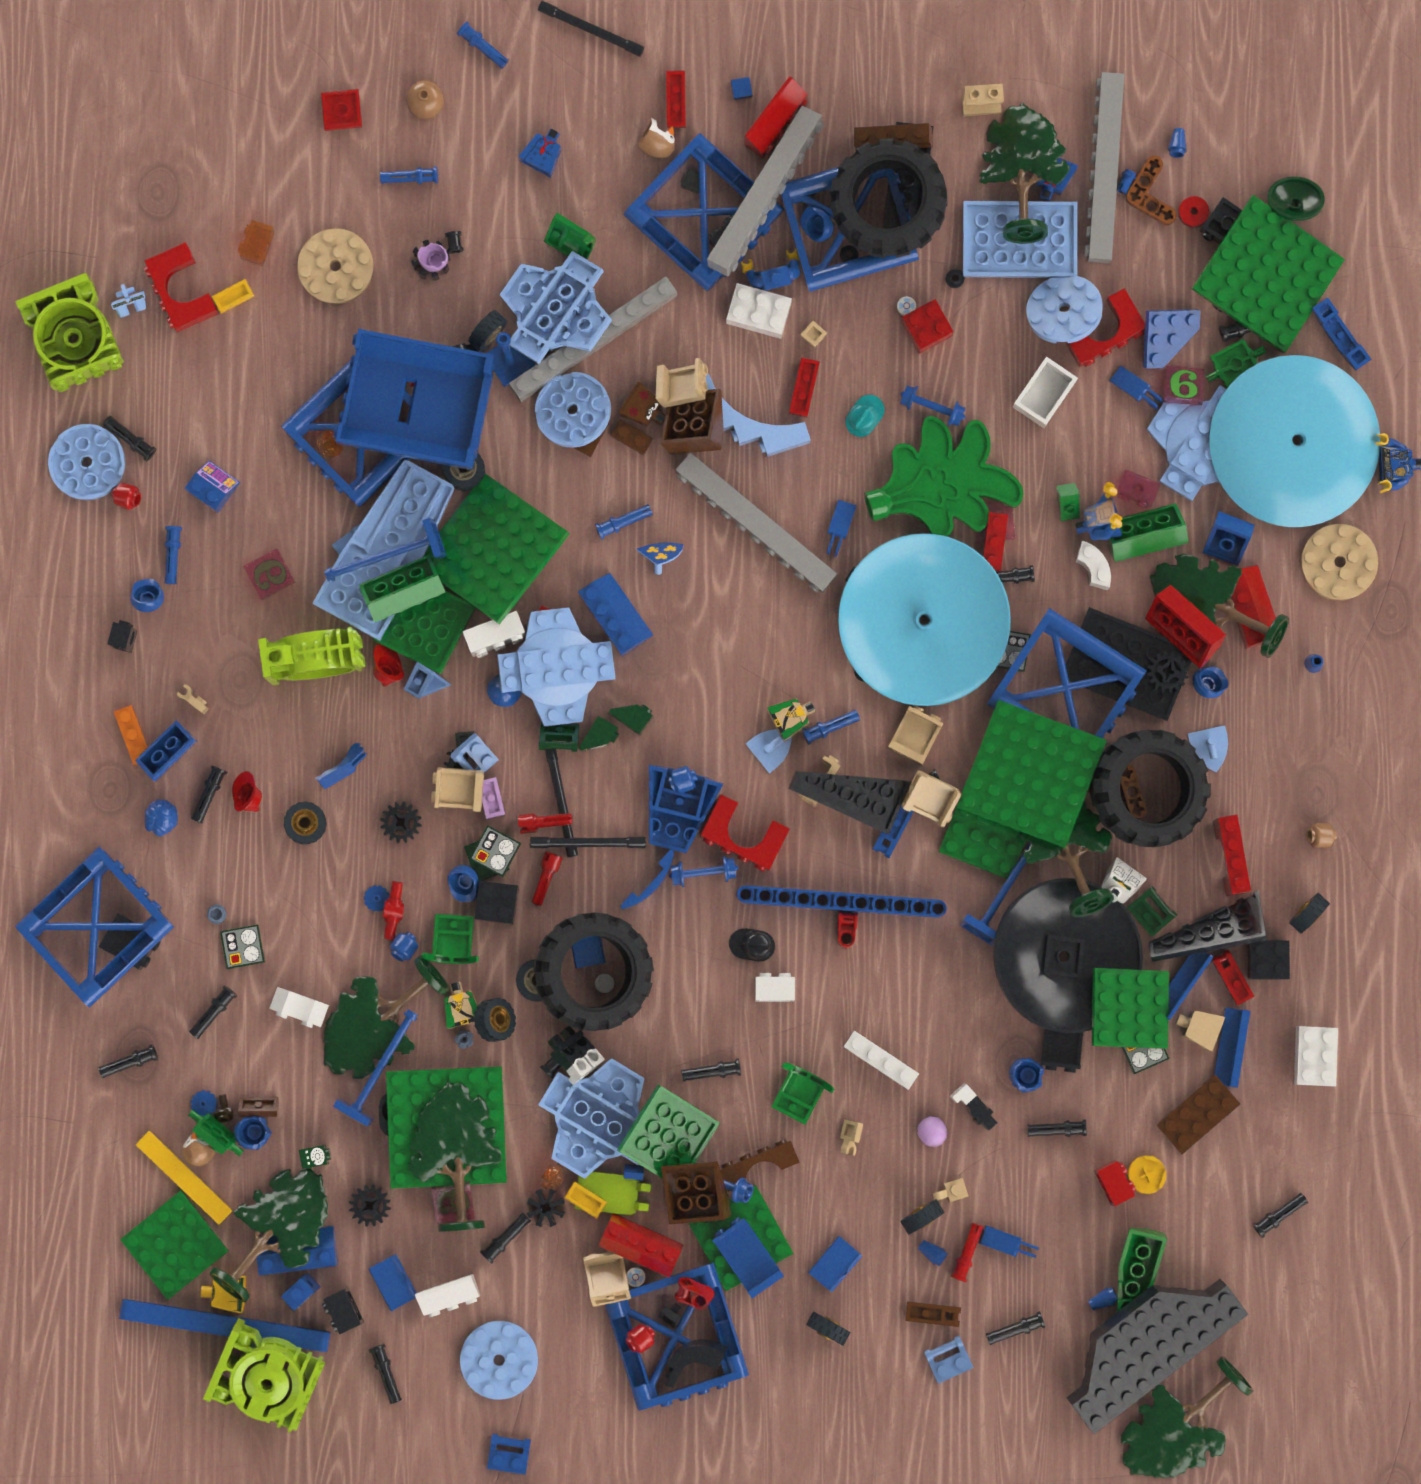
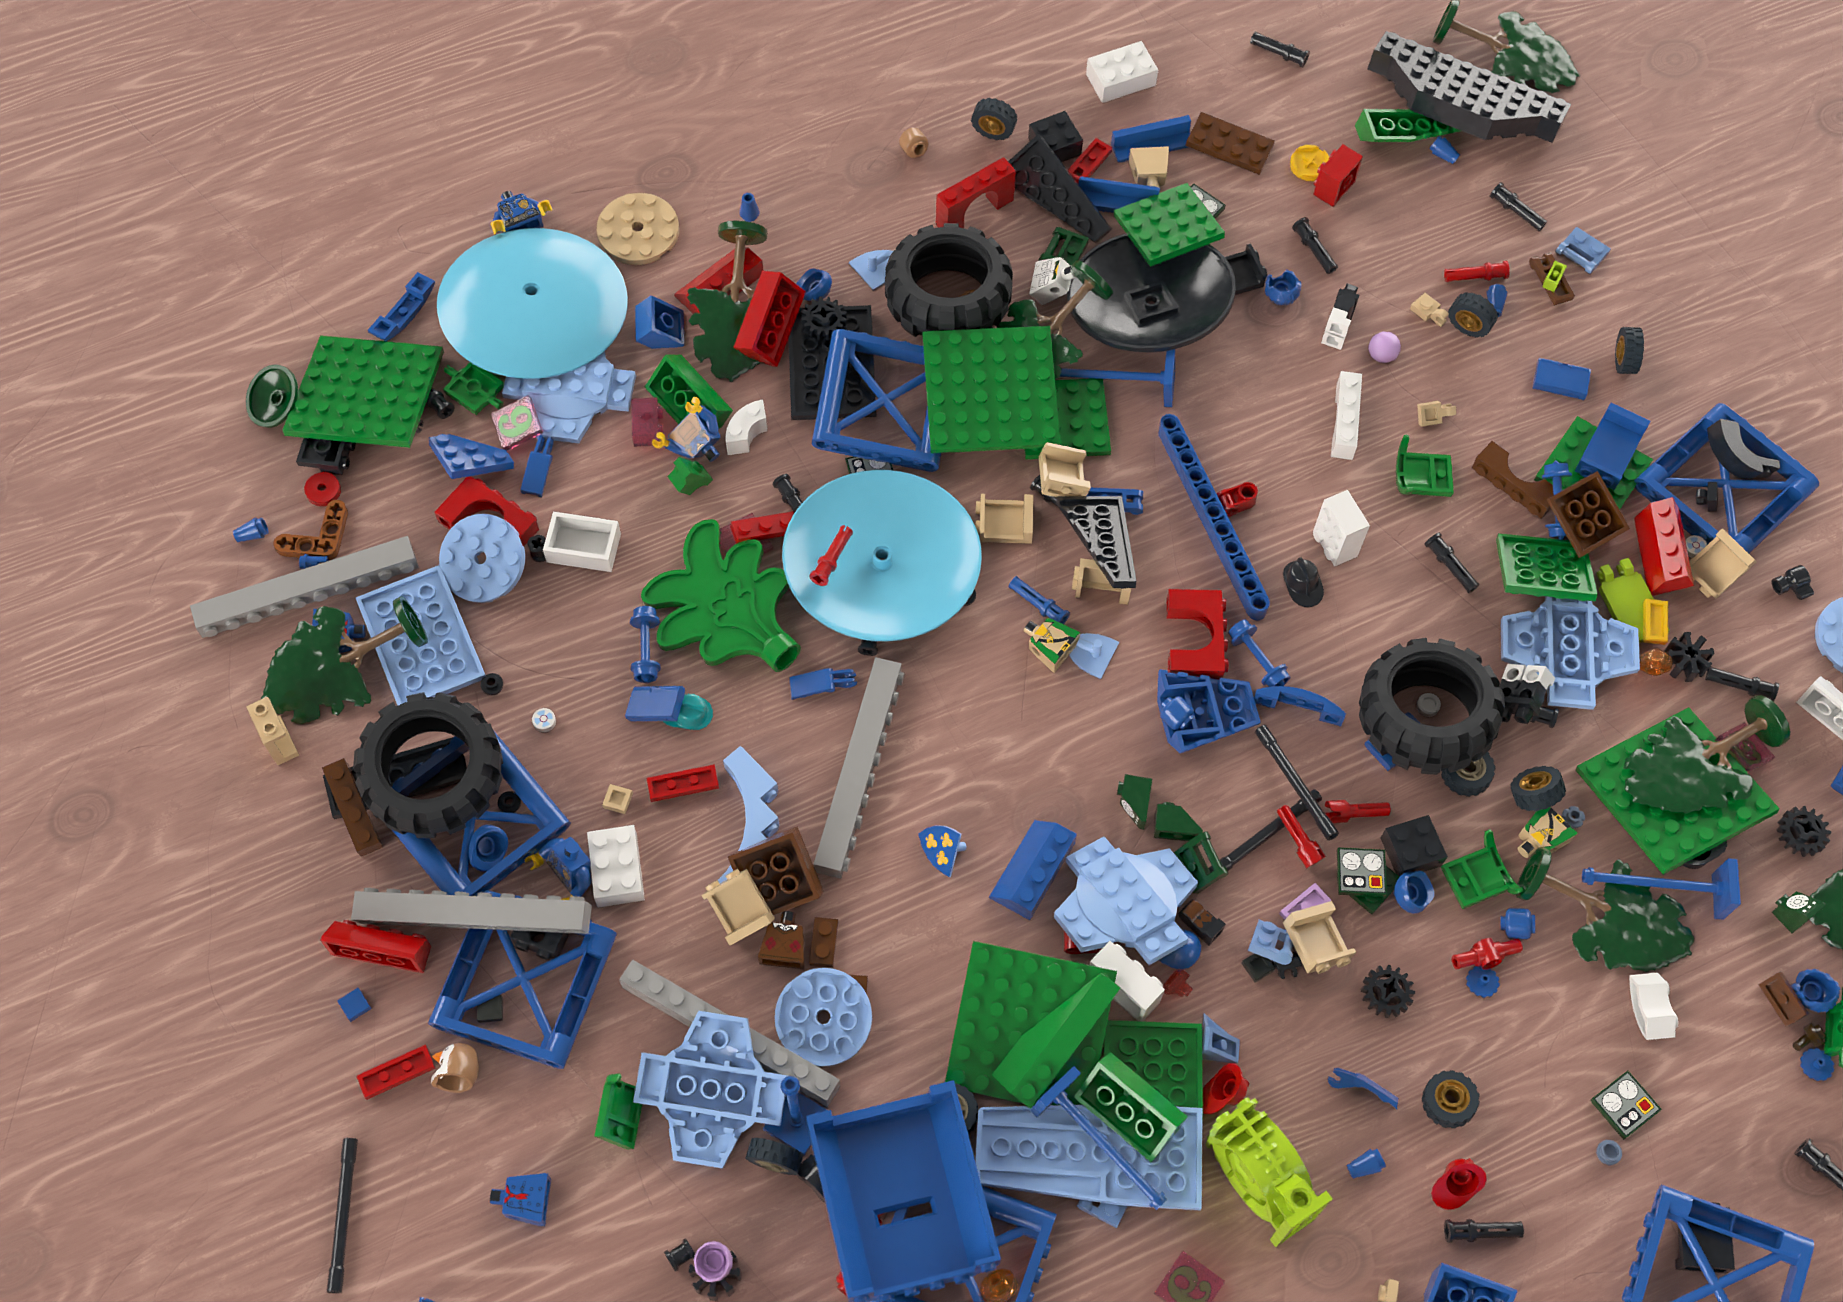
camera: 120 degrees left, 20 degrees down
blue hair [145,799,178,837] -> none
black pin [189,985,237,1039] -> none
blue pin [595,504,653,540] -> none
blue tile [624,1164,644,1180] -> none
red head [625,1324,655,1353] -> none
red piece [675,1277,714,1310] -> none
red brick [901,299,954,354] -> none
blue arm [979,1226,1039,1258] -> none
none -> black bush [527,535,546,562]
none -> piece [625,686,685,721]
none -> red pin [809,525,853,586]
none -> green wedge [992,972,1121,1109]
none -> clear red tile [1163,969,1193,997]
none -> black leg [1178,899,1226,946]
none -> blue cone [1346,1149,1386,1179]
none -> lime piece [1542,261,1567,292]
none -> black piece [1771,565,1814,600]

